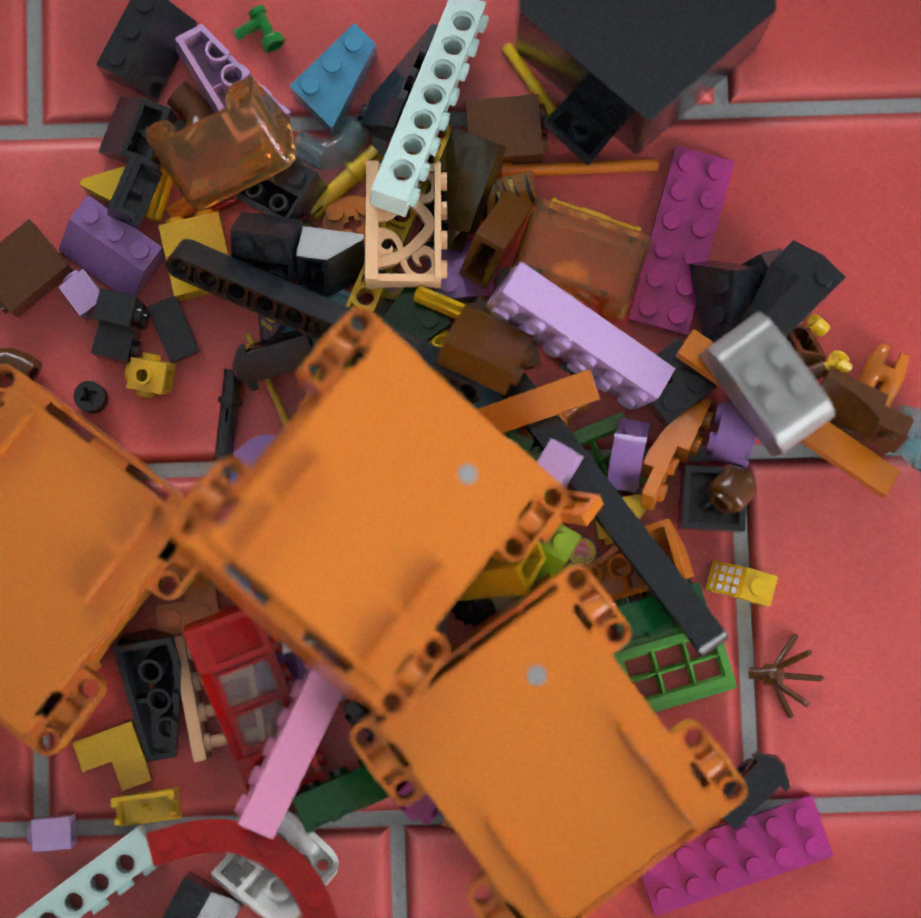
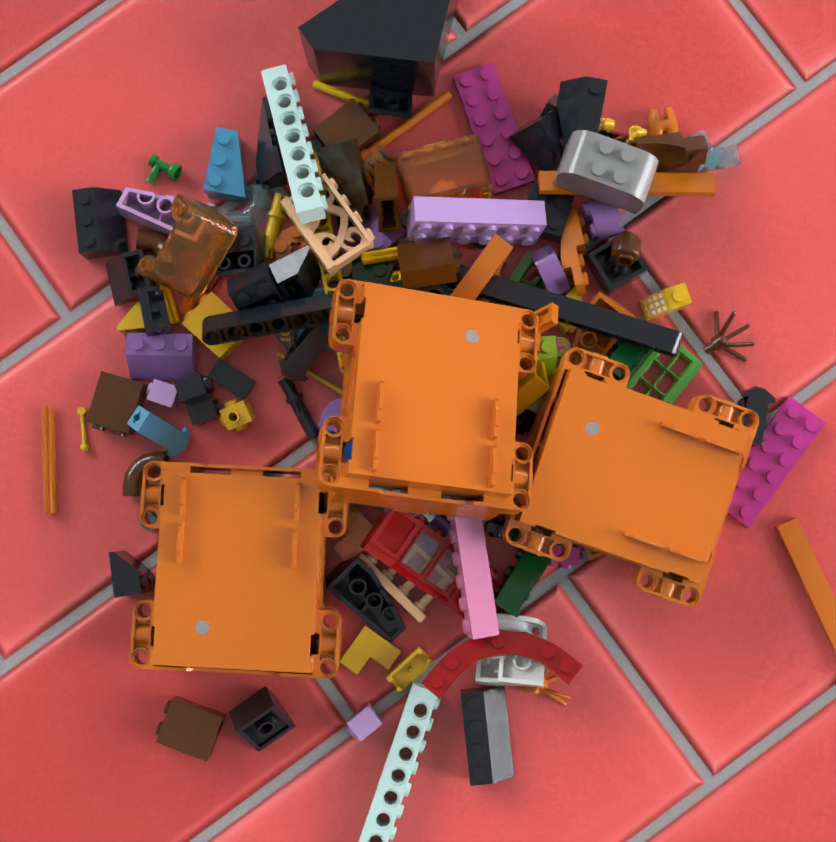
camera: 30 degrees left, 0 degrees up
black wheel [73,381,109,414] -> none
lavender brick [537,439,584,488] -> none
none -> dark azure piece [127,405,190,458]

